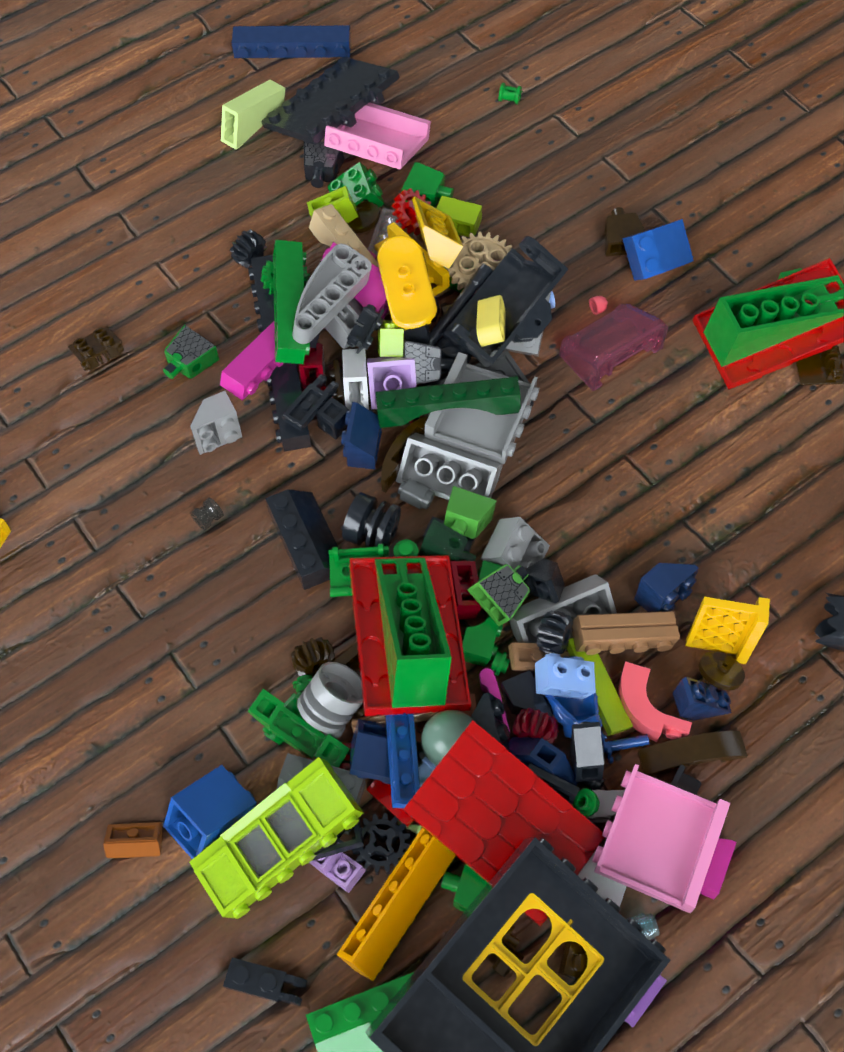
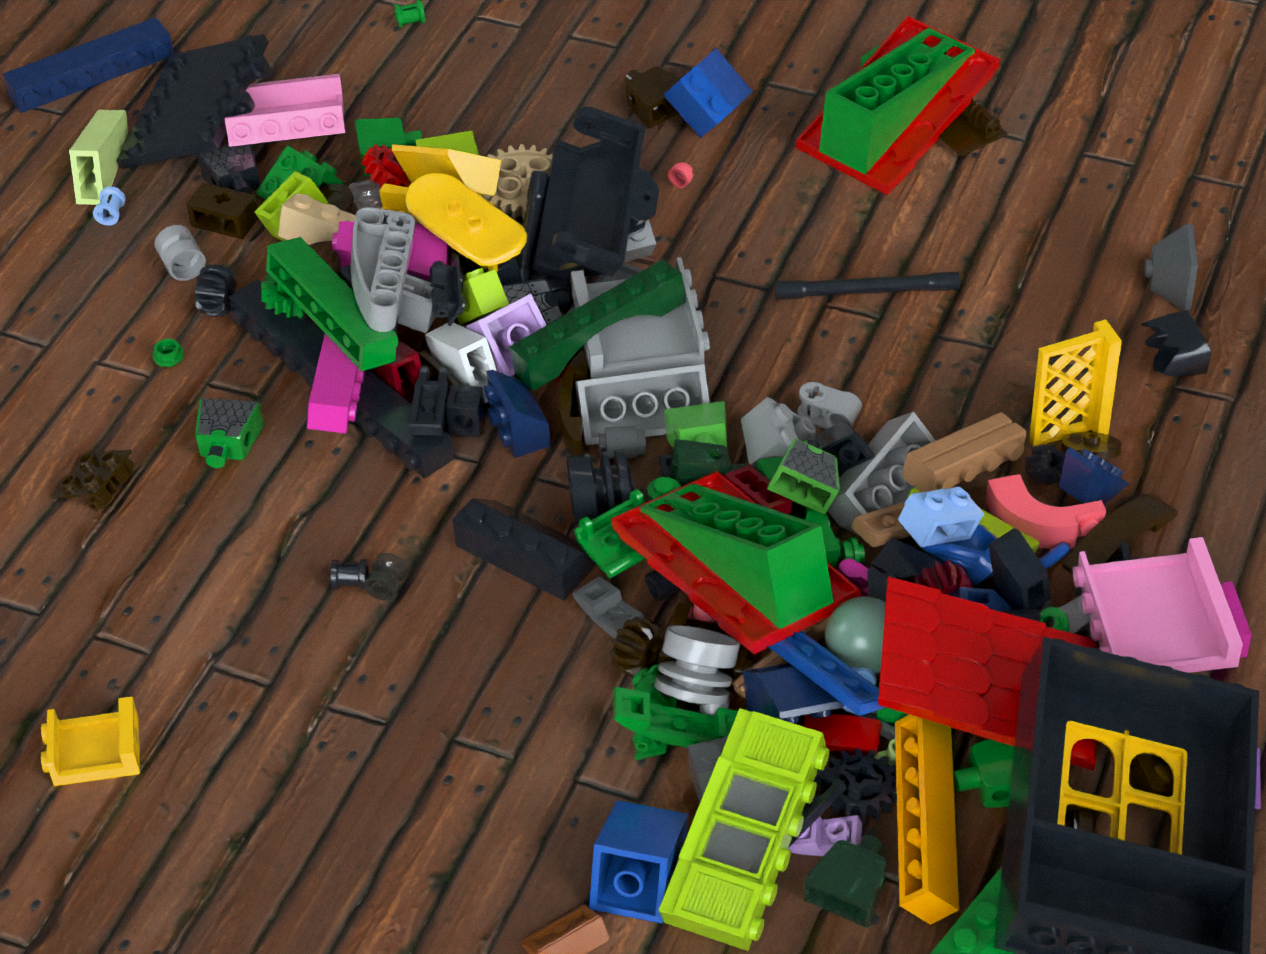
camera: 30 degrees left, 15 degrees down
light grey slope [190,391,242,455] -> none
light yellow beam [476,295,506,347] -> none
black gear [536,610,573,654] -> none
clear pink windscreen [560,303,668,391] -> none
dark blue slope [634,563,699,612] -> none
none -> light blue bush [93,186,126,226]
none -> green plate [152,339,184,367]
none -> light grey wheel [154,225,206,281]
none -> dark brown brick [186,182,259,240]
none -> black bush [331,559,369,589]
none -> dark grey slope [573,576,644,639]
none -> black piece [775,271,960,300]
none -> light grey piece [797,382,862,429]
none -> clear green torso [804,835,887,929]
none -> black gear [1025,444,1065,485]

